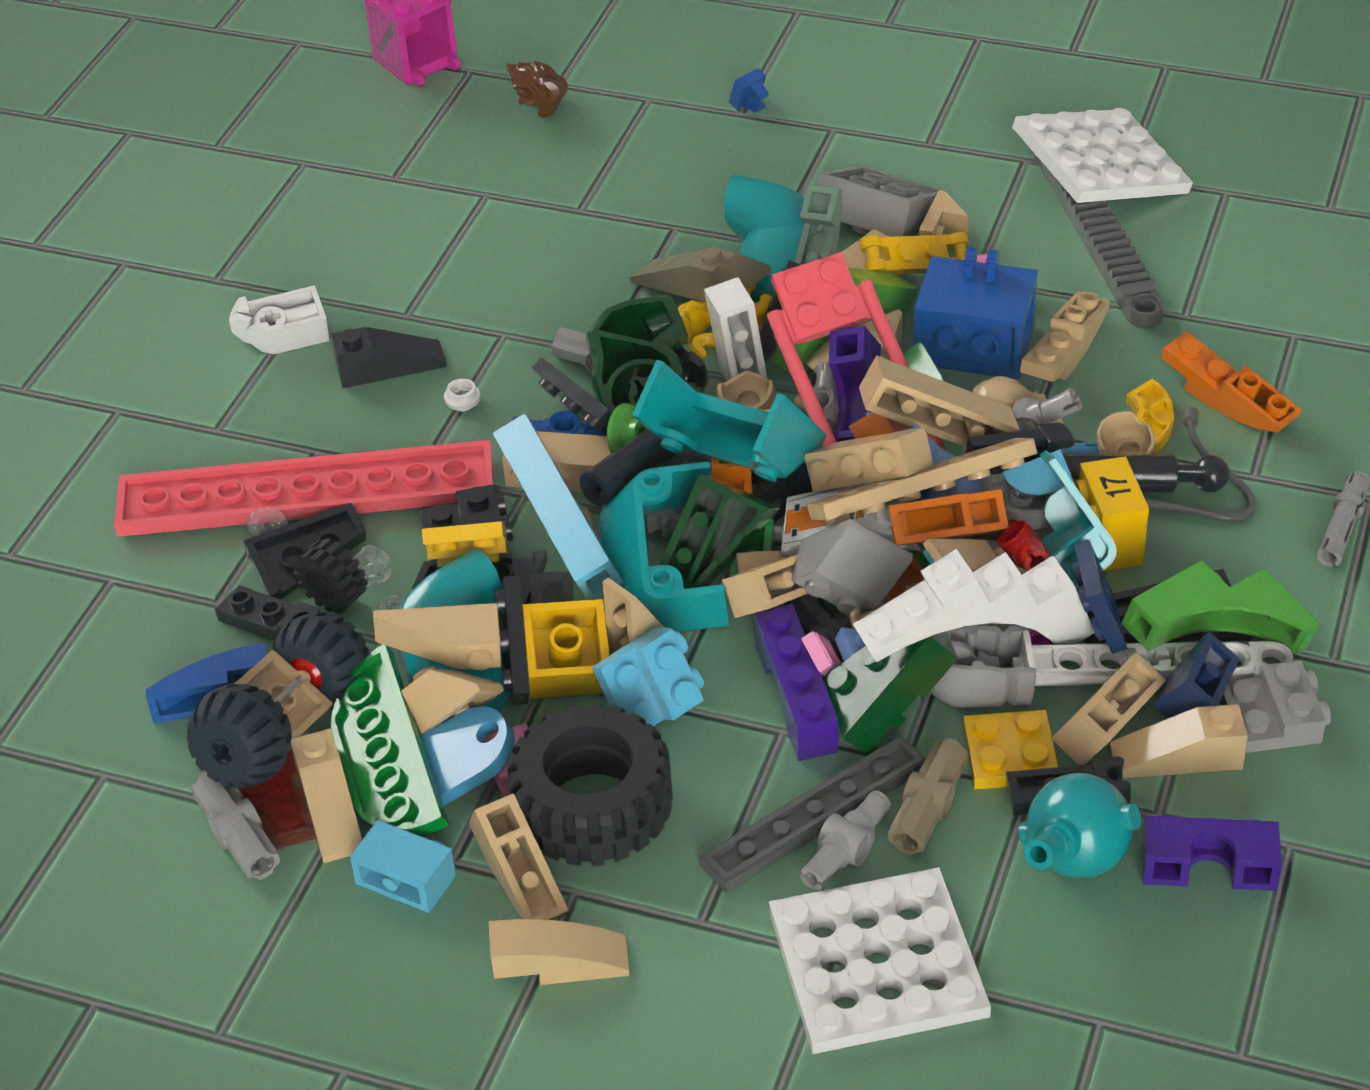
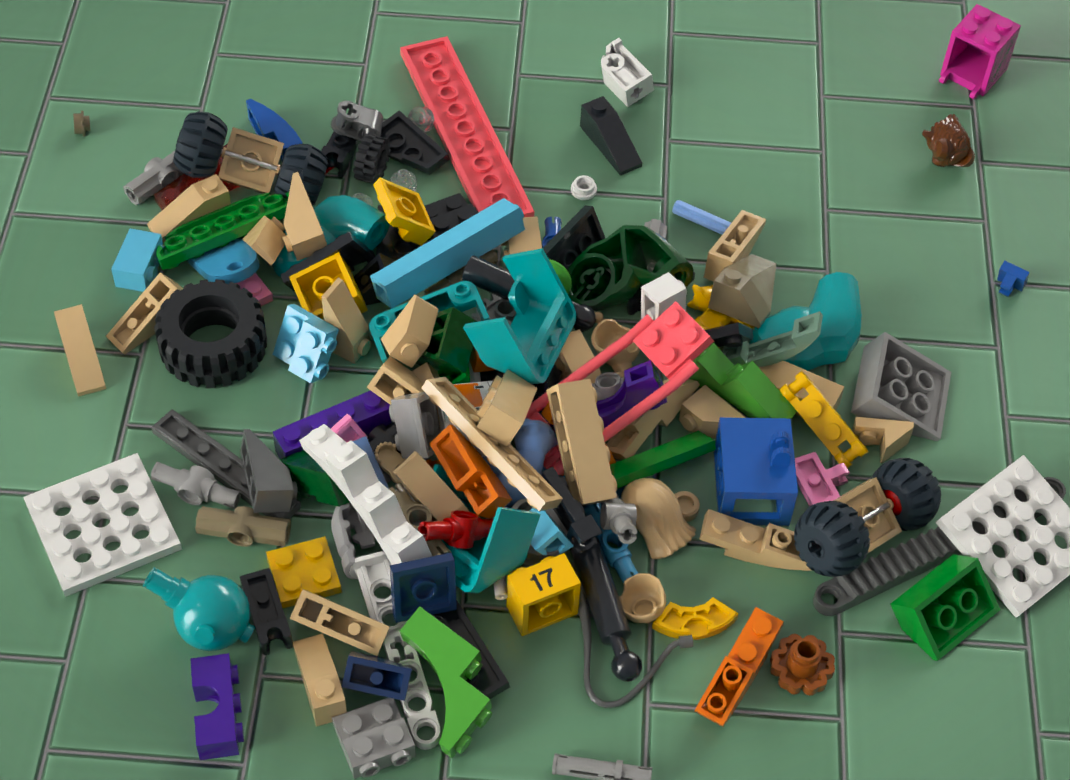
camera: 70 degrees right, 10 degrees up
none -> dark tan plate [73,111,90,136]
none -> dark grey slope [240,429,297,513]
none -> dark grey piece [331,100,383,140]
none -> tan slope [381,294,438,368]
none -> light blue axle [672,200,731,235]
none -> tan slope [704,210,766,282]
none -> dark orange plant [770,634,835,696]
none -> black plate [794,458,941,577]
none -> green slope [890,554,1001,661]

